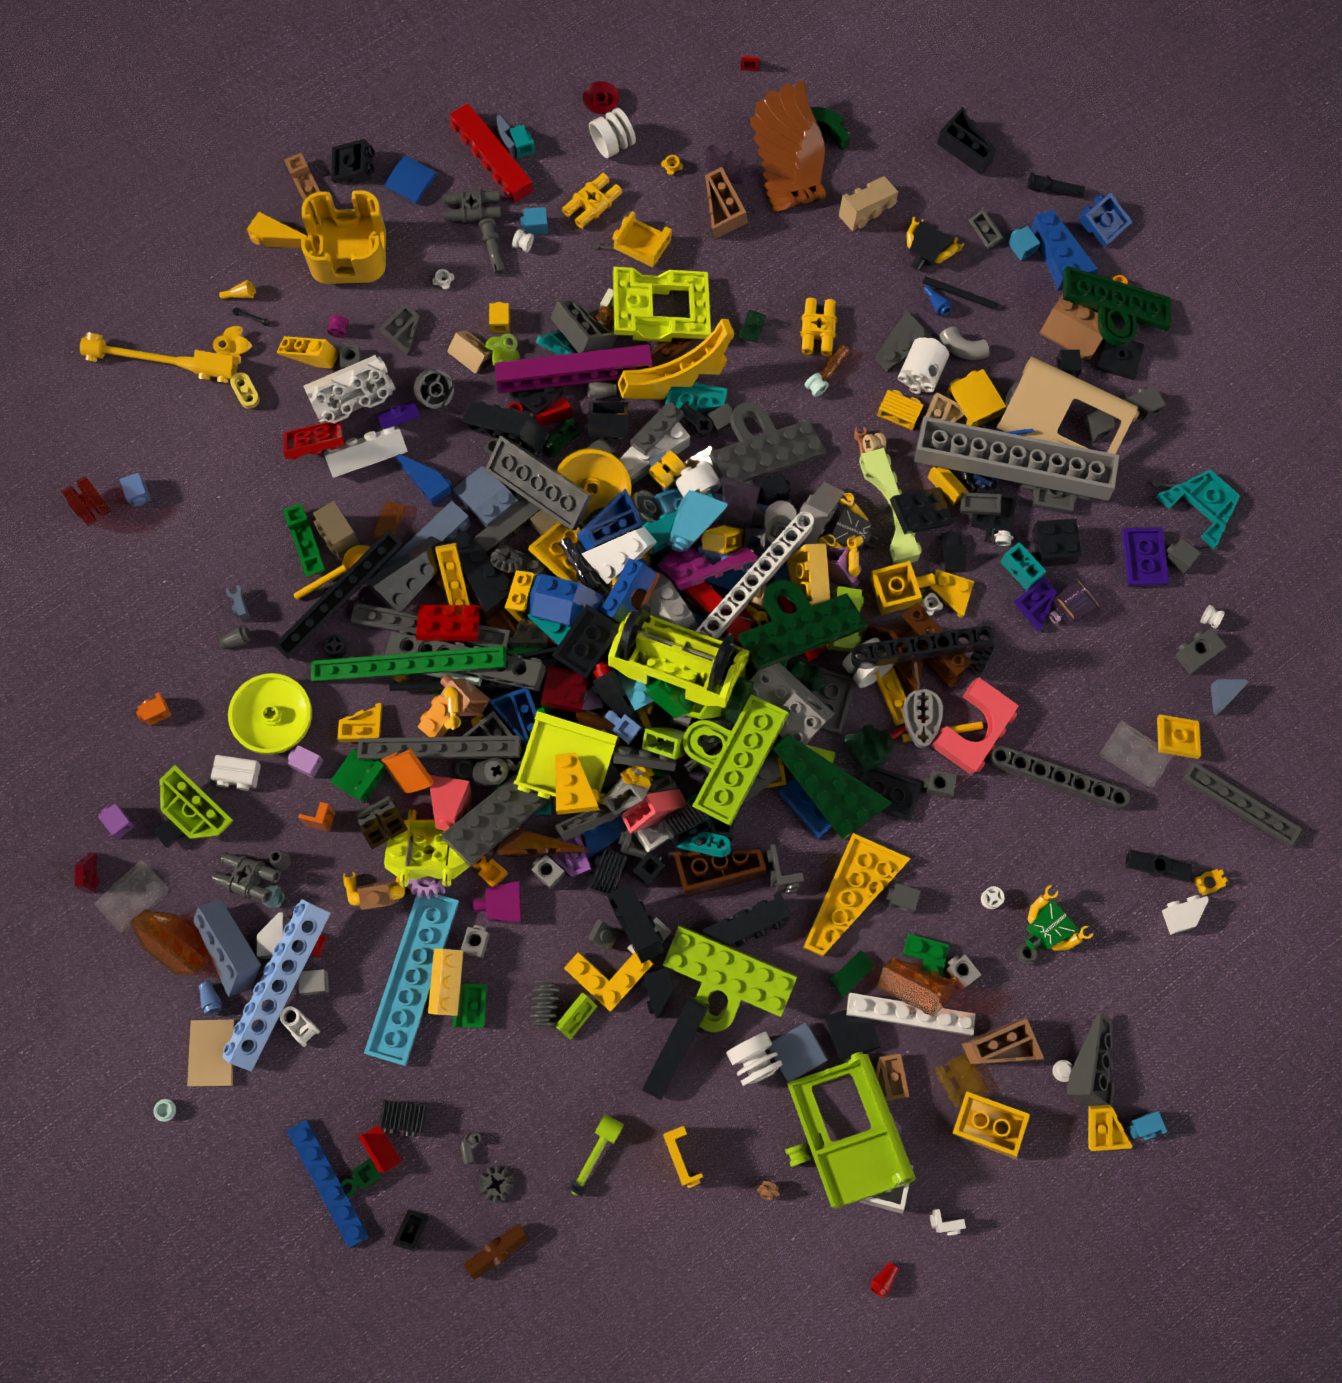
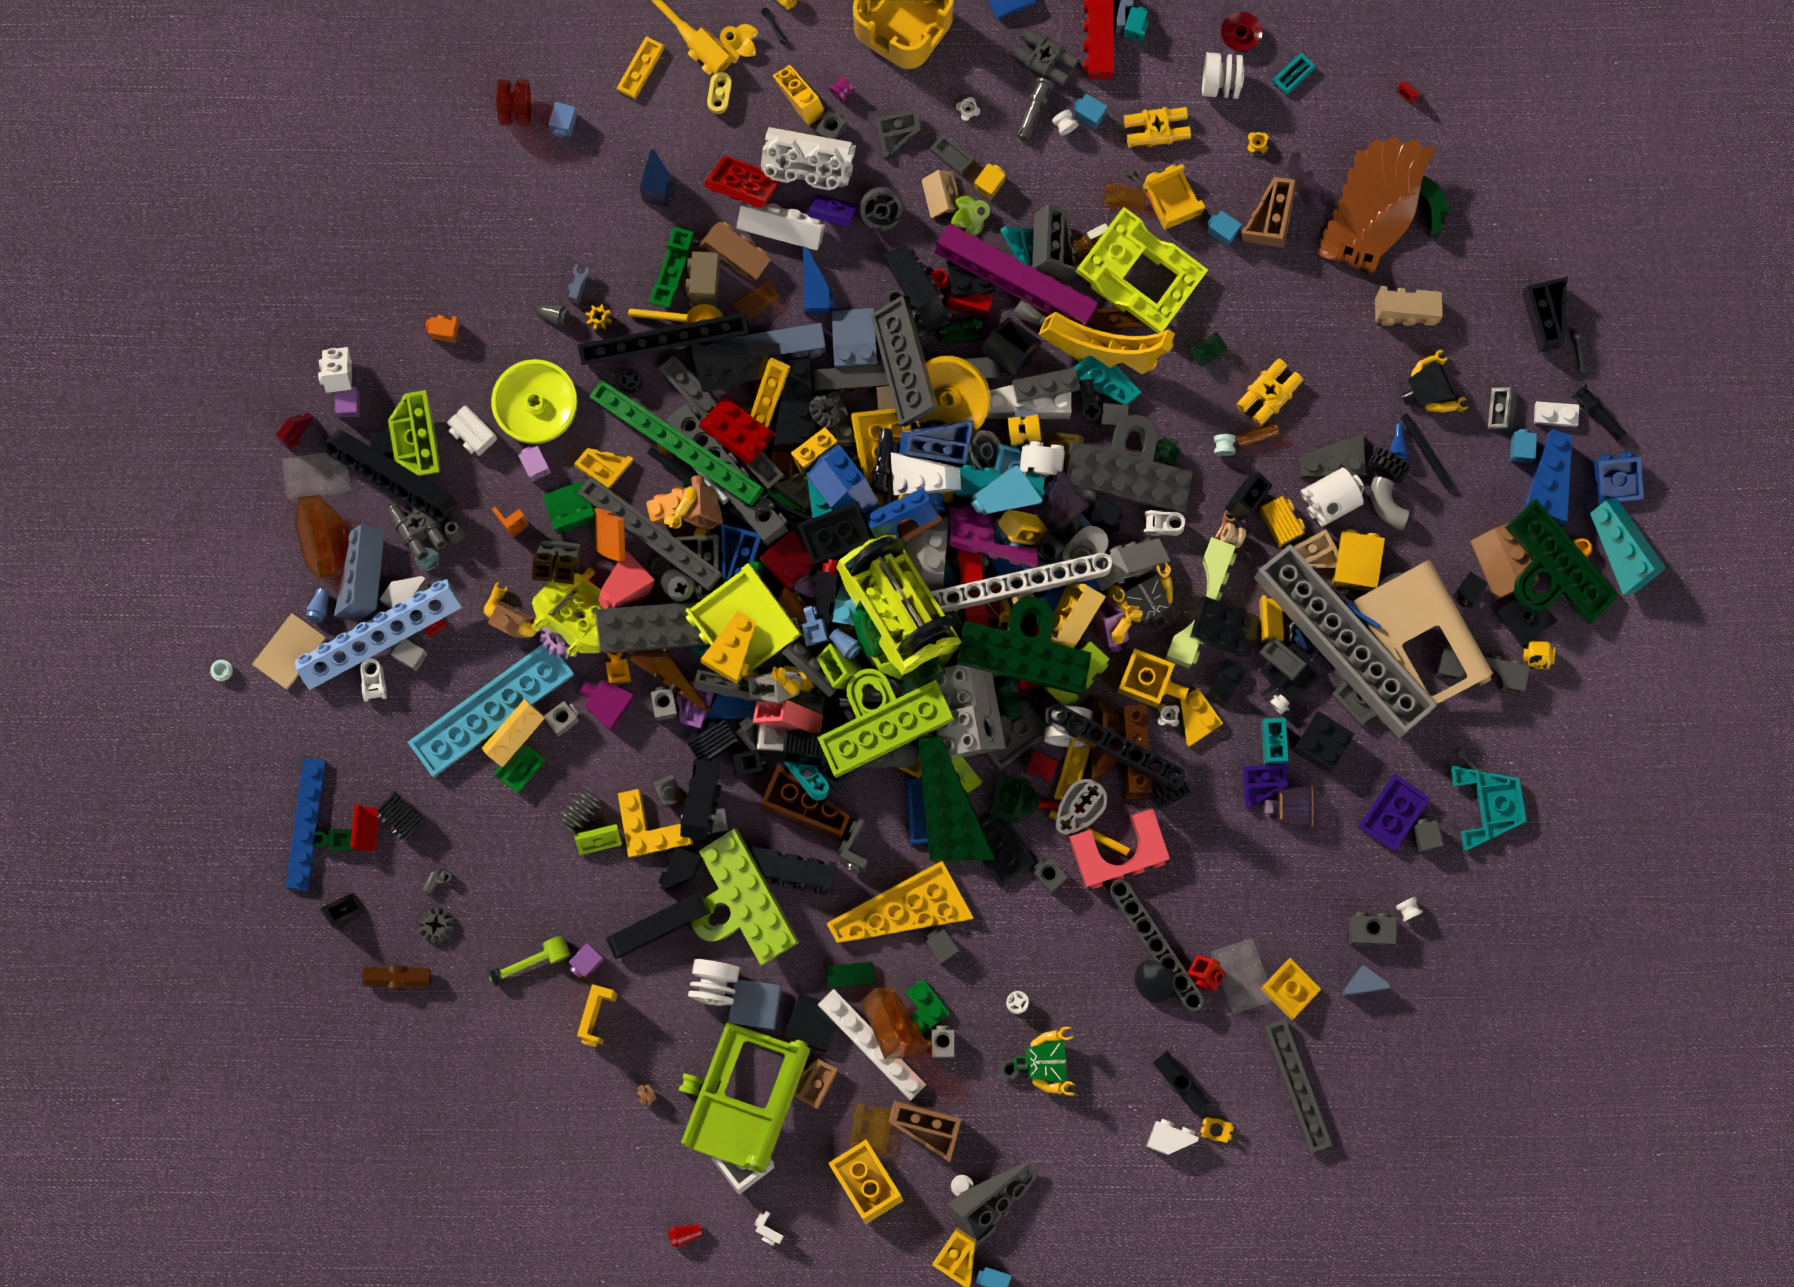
camera: 40 degrees right, 5 degrees up
none -> white brick [318,347,352,393]
none -> black beam [323,430,457,522]
none -> medium lavender brick [569,943,604,979]
none -> yellow gear [586,304,612,332]
none -> yellow tile [616,36,665,100]
none -> dark blue slope [640,149,675,208]
none -> medium nougat wedge [697,222,771,282]
none -> medium blue cone [829,628,862,660]
none -> dark grey tile [930,133,975,177]
none -> dark red panel [1026,751,1059,781]
none -> clear orange tile [1102,183,1148,211]
none -> black dish [1135,960,1174,1003]
none -> white piece [1143,510,1185,536]
none -> clear green gear [1154,437,1181,464]
none -> red brick [1187,955,1226,992]
none -> dark azure brick [1207,210,1242,247]
none -> black brick [1225,472,1272,521]
none -> teal tile [1272,52,1316,96]
none -> black tyre [1368,447,1410,484]
none -> yellow head [1523,641,1555,670]
none -> white plate [1534,401,1579,427]
none -> dark grey hinge [1572,331,1588,374]
none -> teal wedge [1590,499,1666,595]

